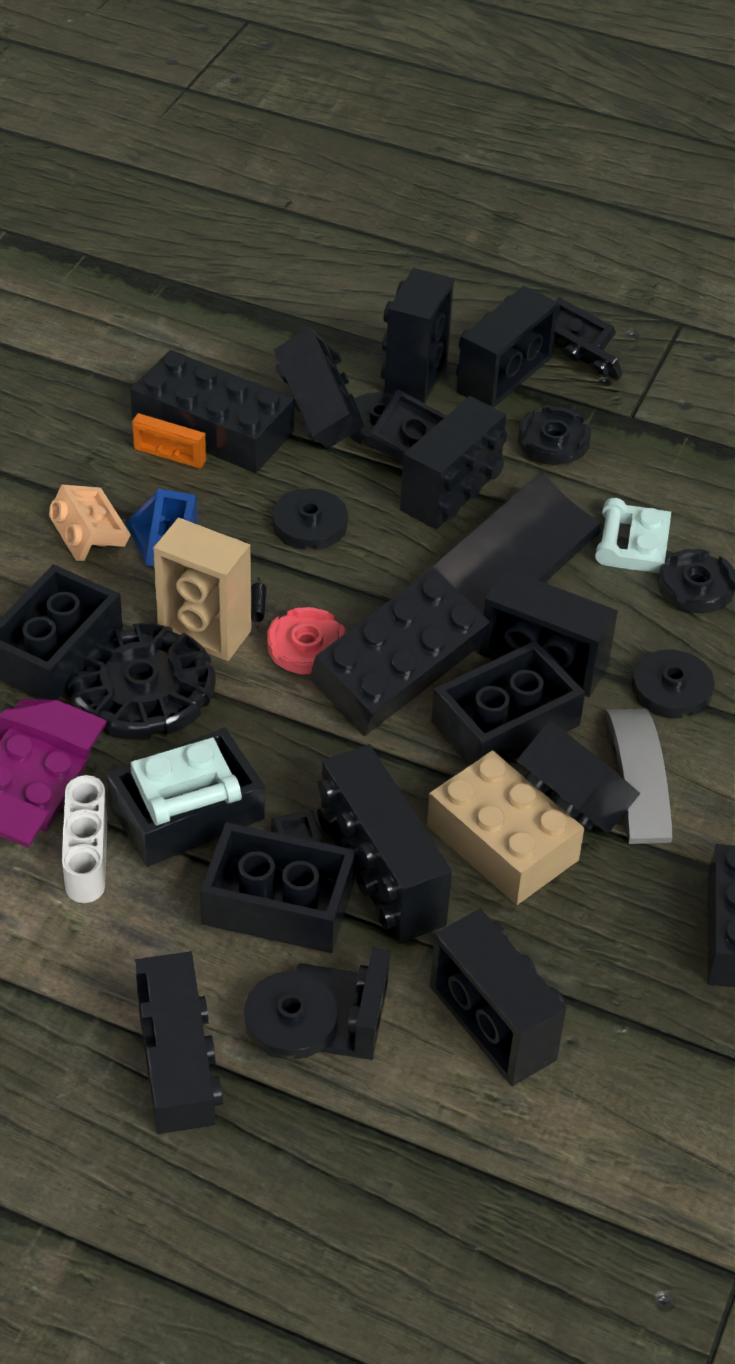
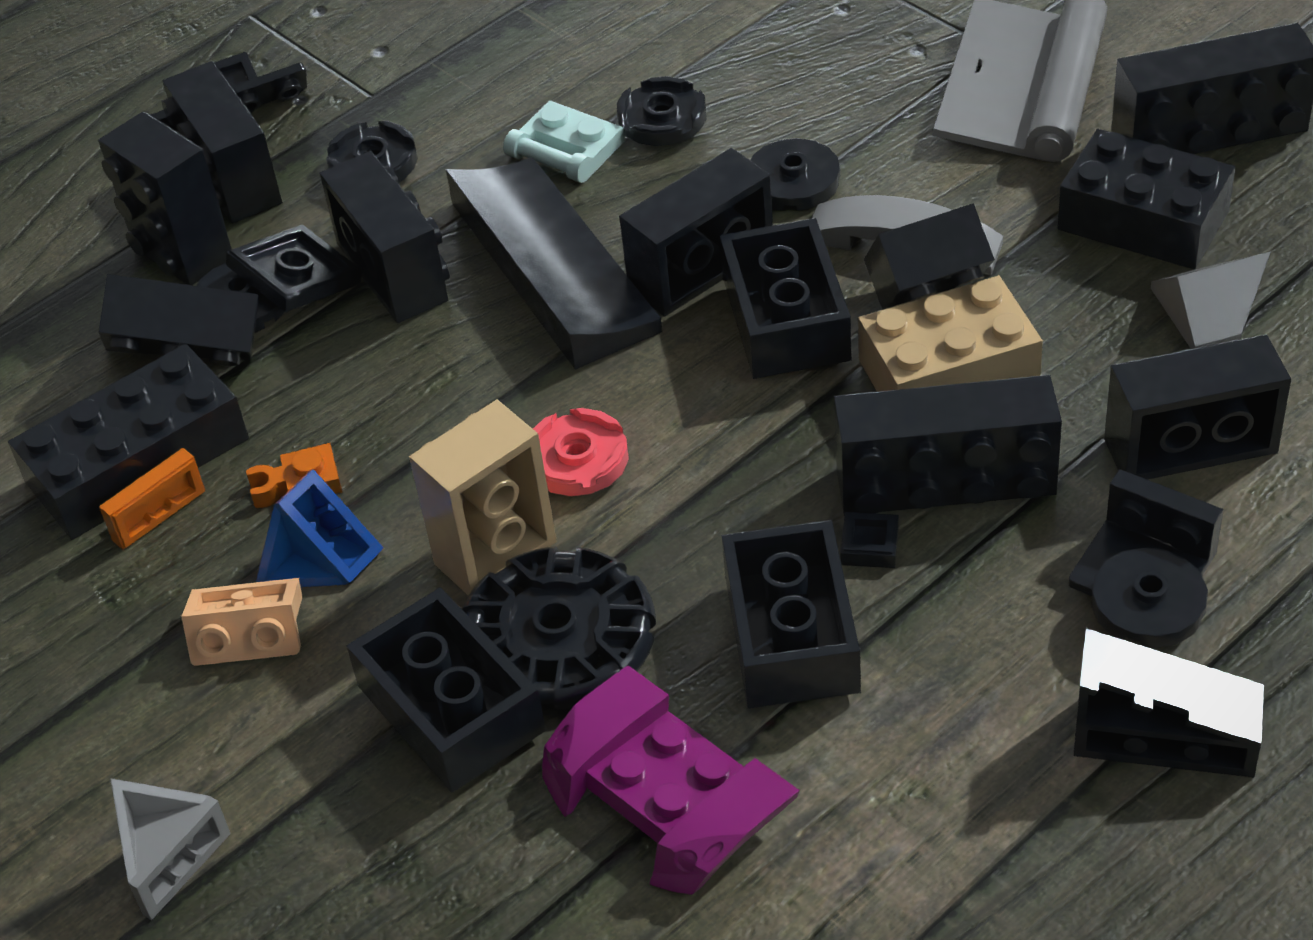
camera: 60 degrees left, 0 degrees up
white beam [62,775,107,903] -> none
light aqua plate [130,737,242,826] -> none
black brick [200,822,356,953] -> none
black plate [272,488,348,549] -> none
black brick [309,567,490,736] -> none
none -> orange plate [246,443,342,508]
none -> light grey slope [1151,251,1271,349]

